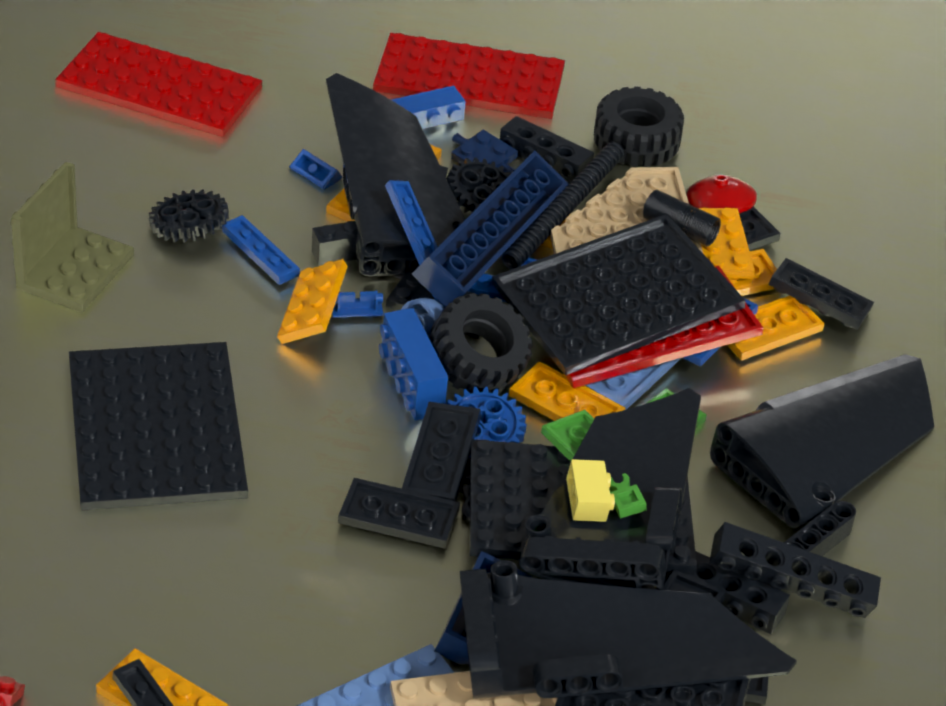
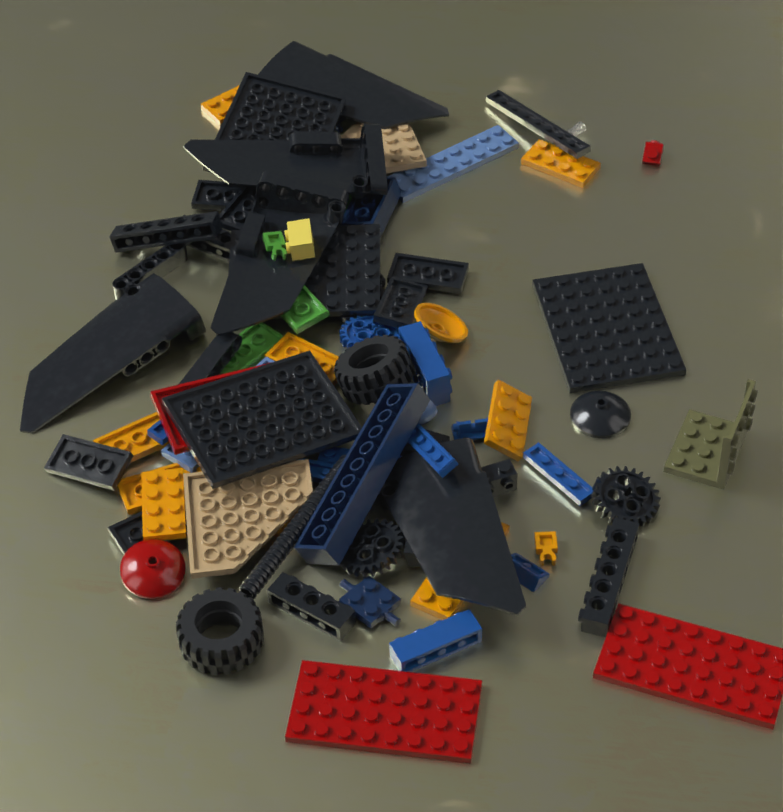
camera: 175 degrees left, 5 degrees up
black piece [643,189,721,247] -> none
none -> black beam [178,332,242,385]
none -> light orange dish [414,303,468,343]
none -> light orange plate [534,531,558,566]
none -> black dish [570,391,631,438]
none -> black brick [578,517,639,637]

